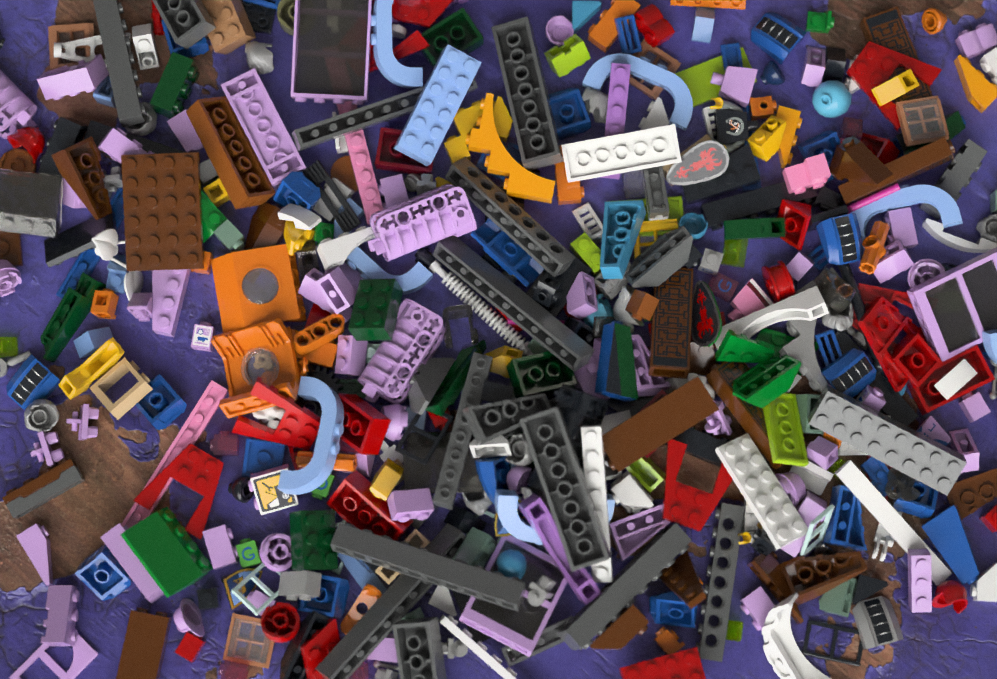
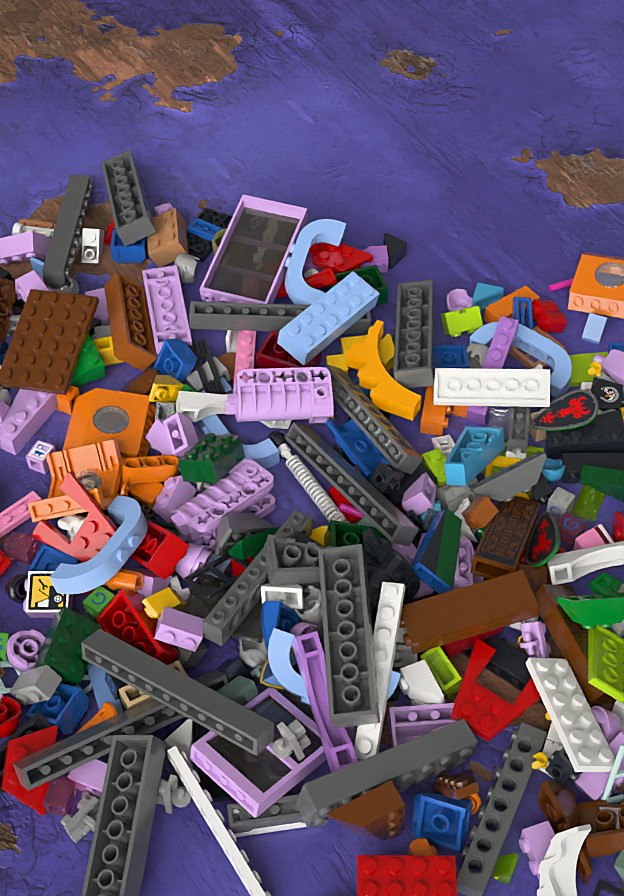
camera: 20 degrees right, 30 degrees down
dark green brick [150,52,199,119] -> none
sand green brick [214,219,246,253] -> none
white slope [277,203,322,230] -> none
clear smoke piece [442,304,479,349] -> none
dark azure hair [497,549,526,579] -> none
green wing [714,329,775,363] -> none

